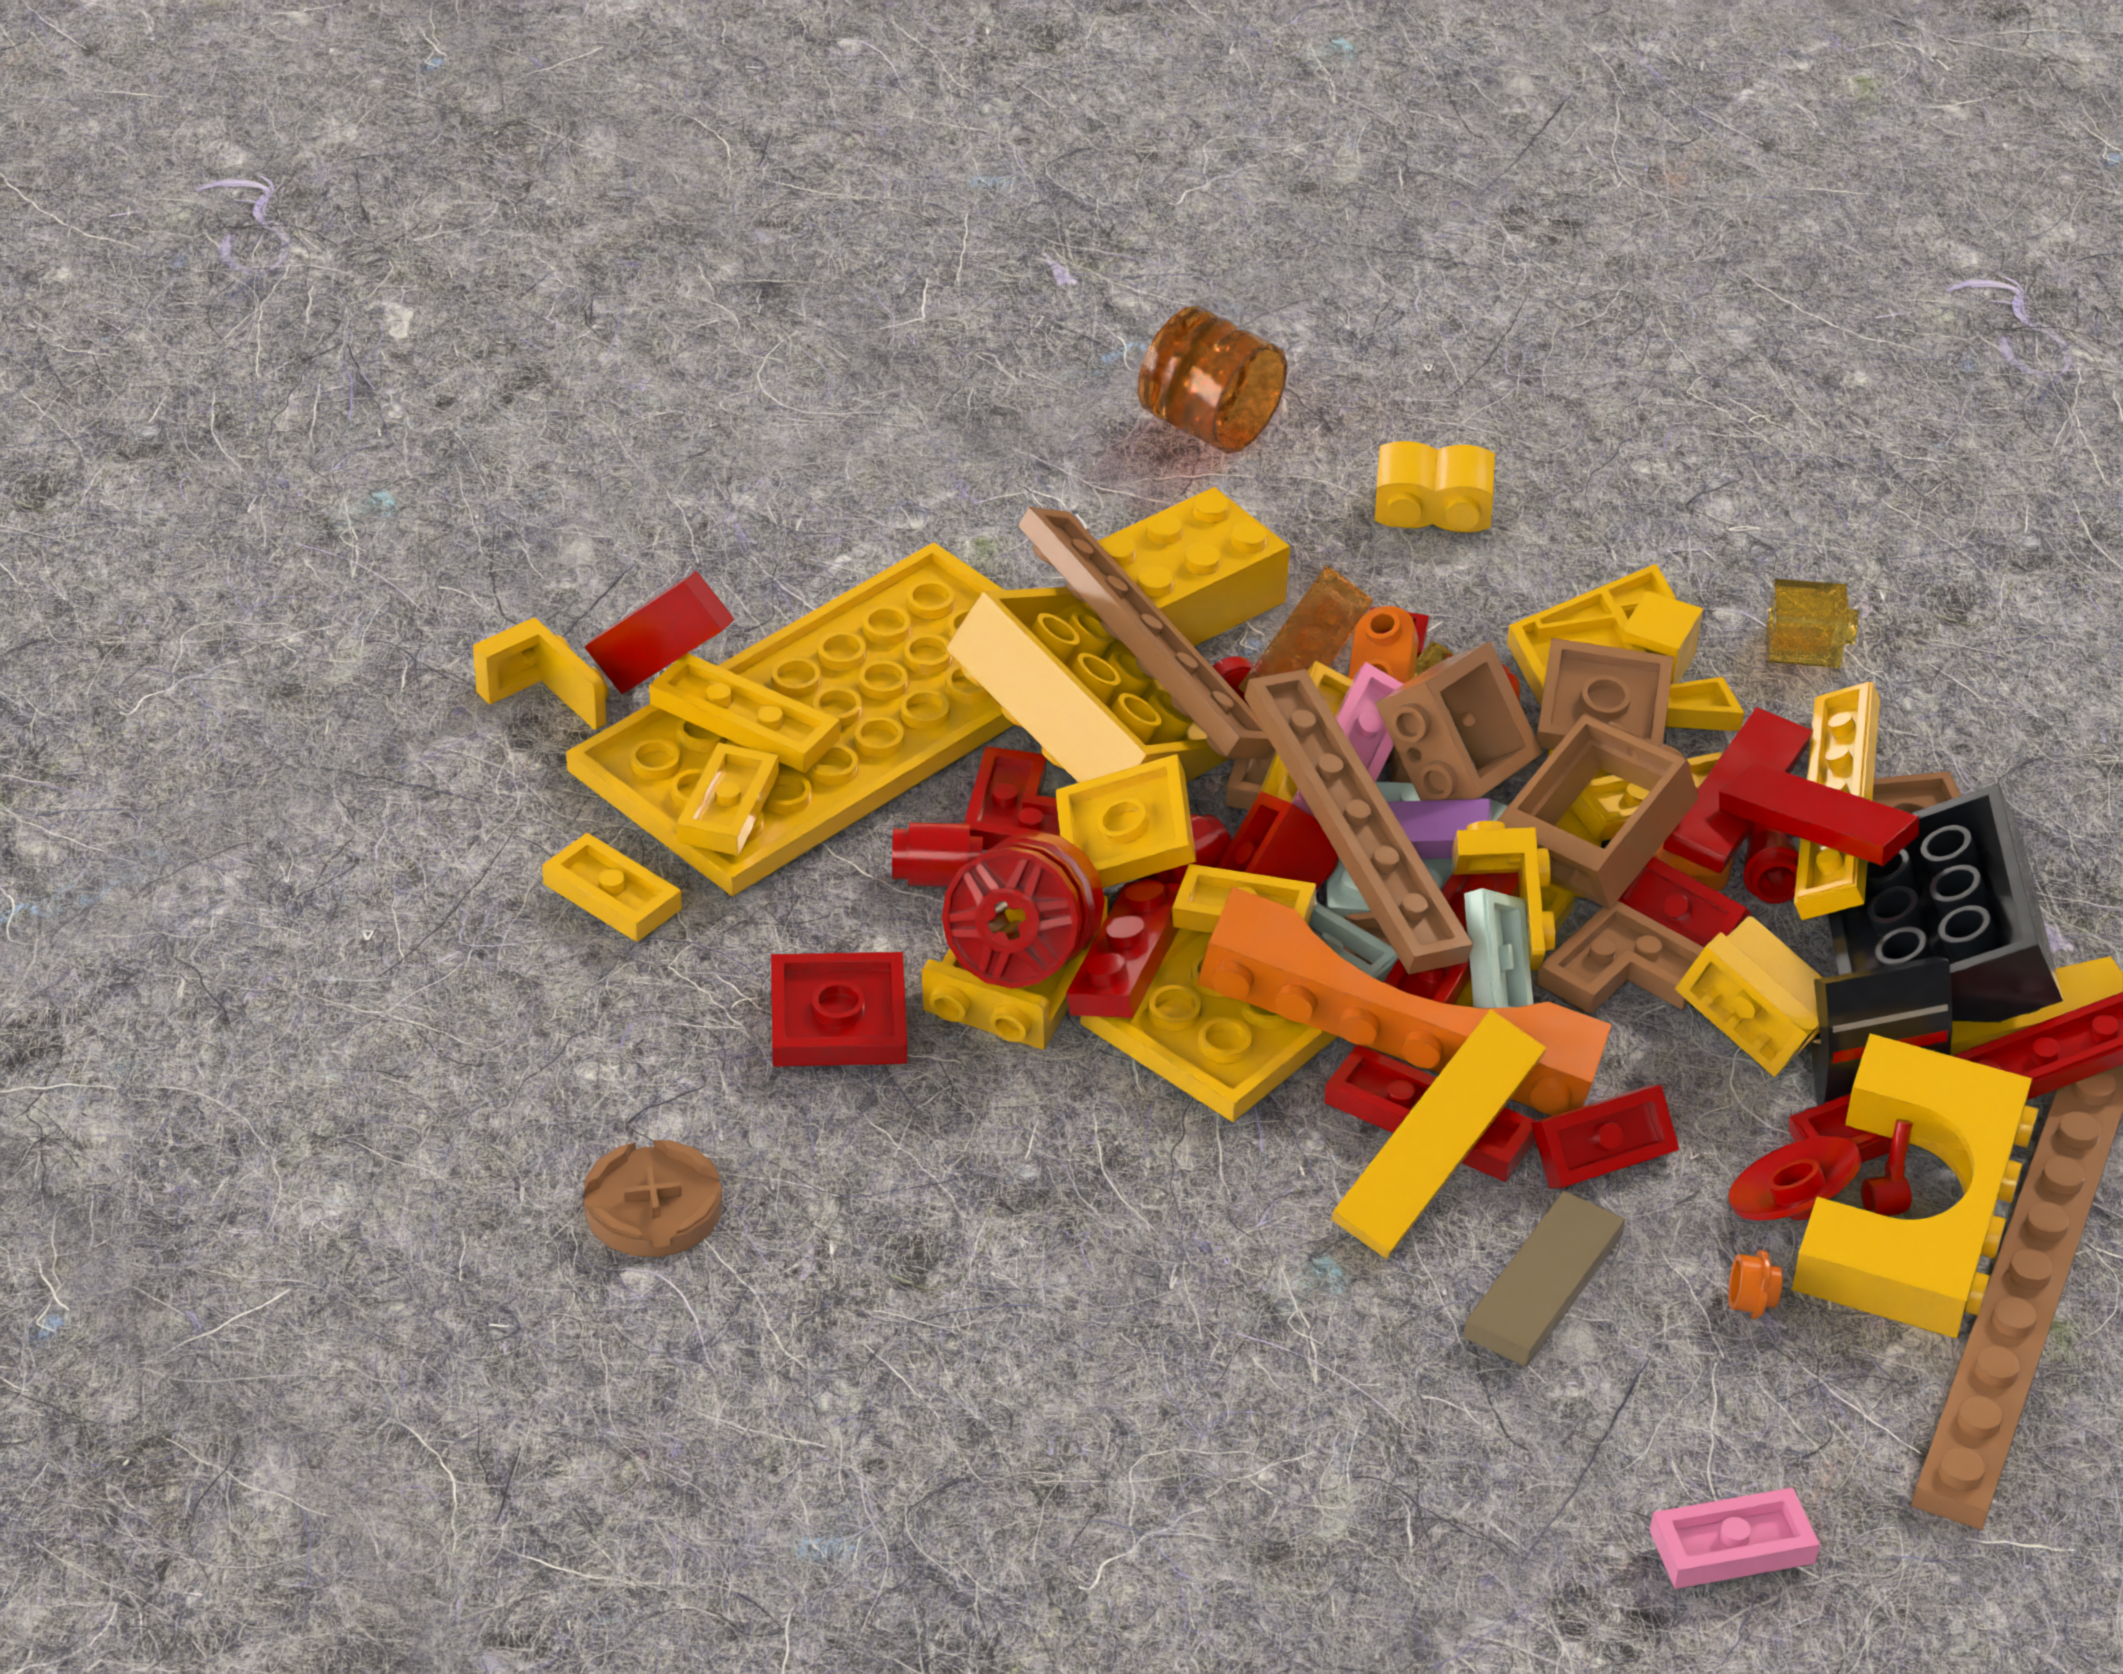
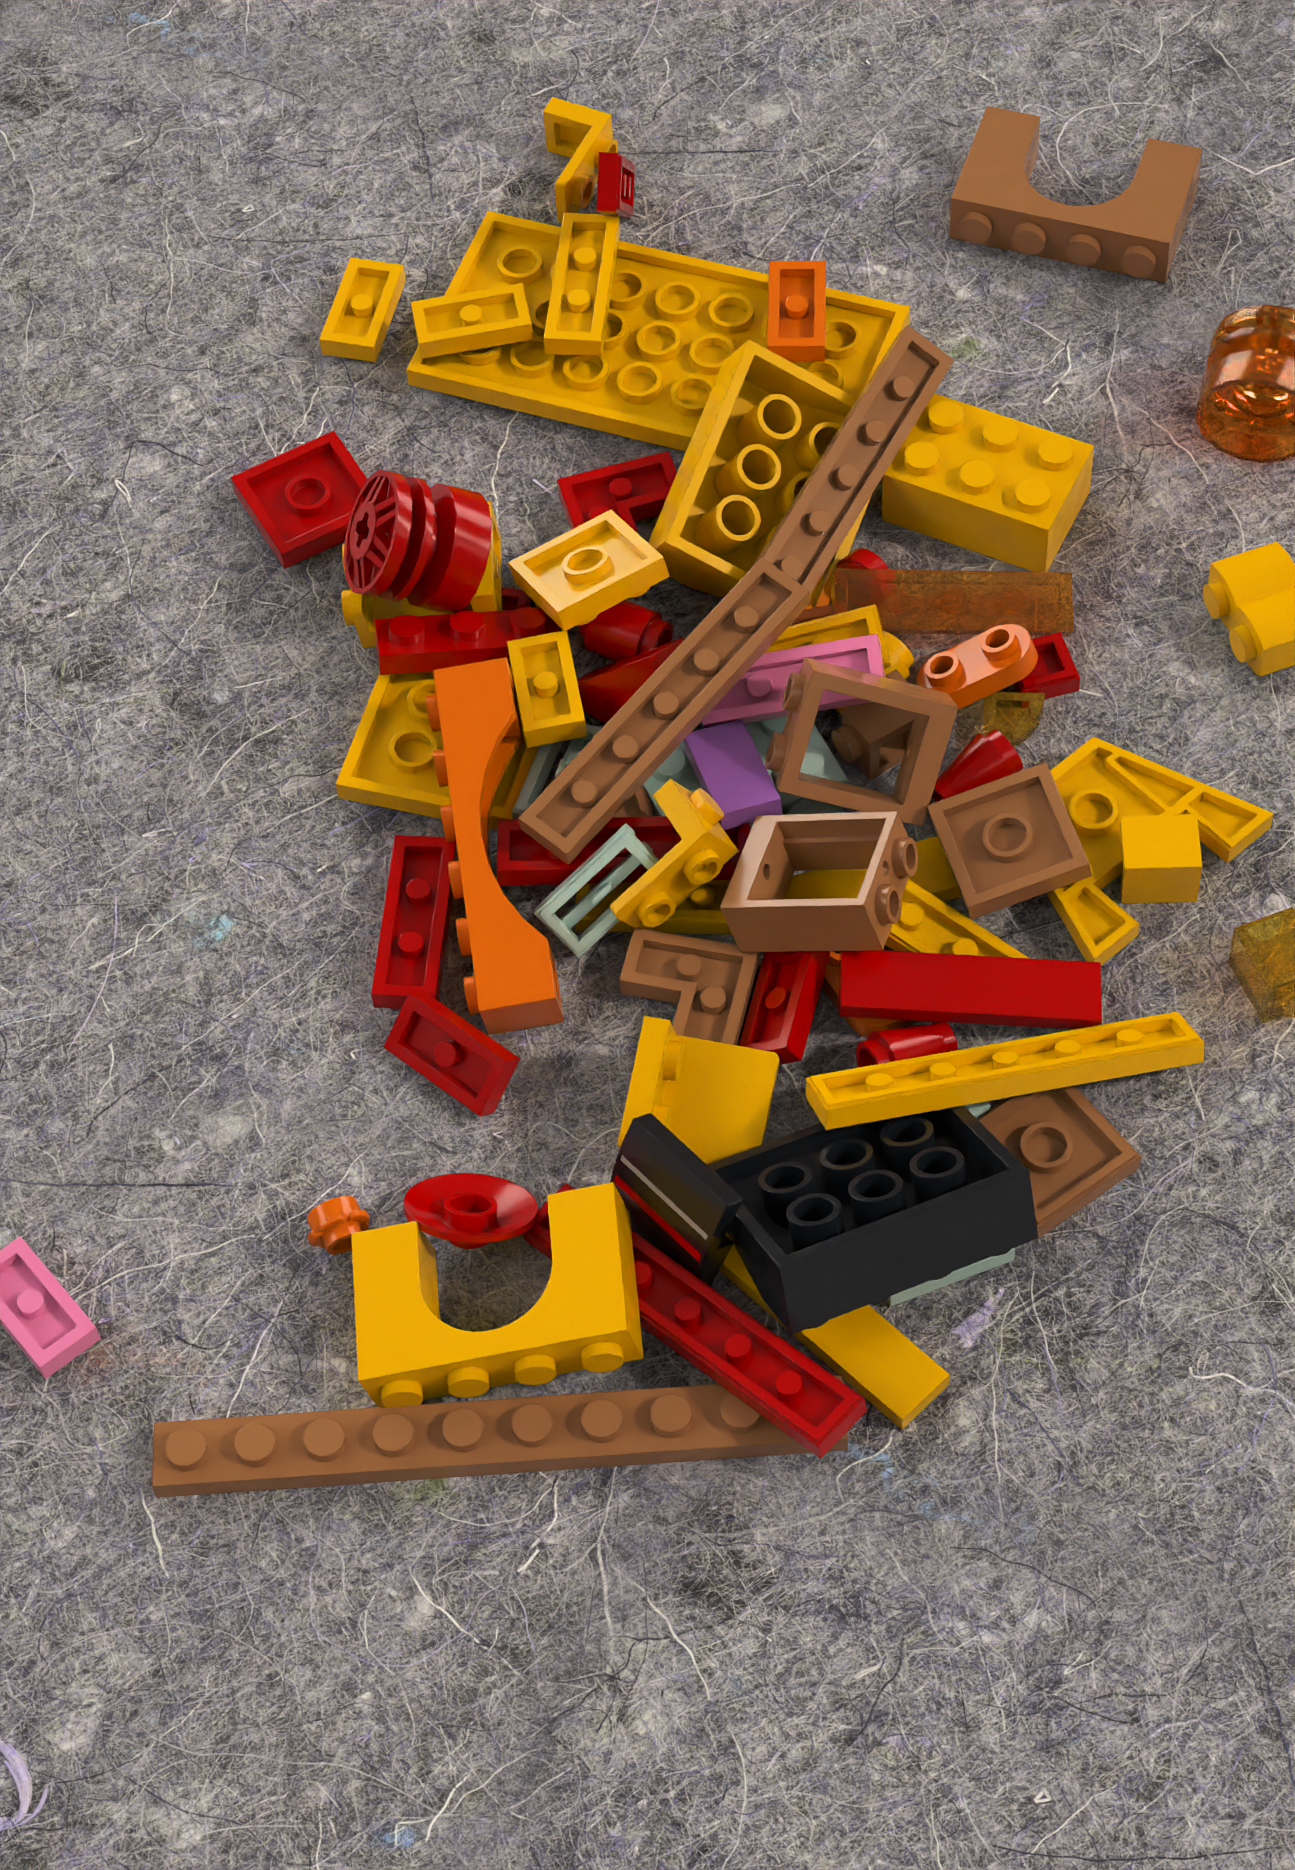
camera: 70 degrees right, 15 degrees up
medium nougat tile [584,1140,722,1257] -> none
red brick [892,822,983,887] -> none
yellow tile [1331,1009,1546,1259] -> none
dark tan tile [1464,1190,1625,1367] -> none
red tile [1719,762,1919,866] -> none
red hand [1861,1119,1913,1216] -> none
none -> orange plate [767,261,826,362]
none -> medium nougat arch [949,106,1202,283]

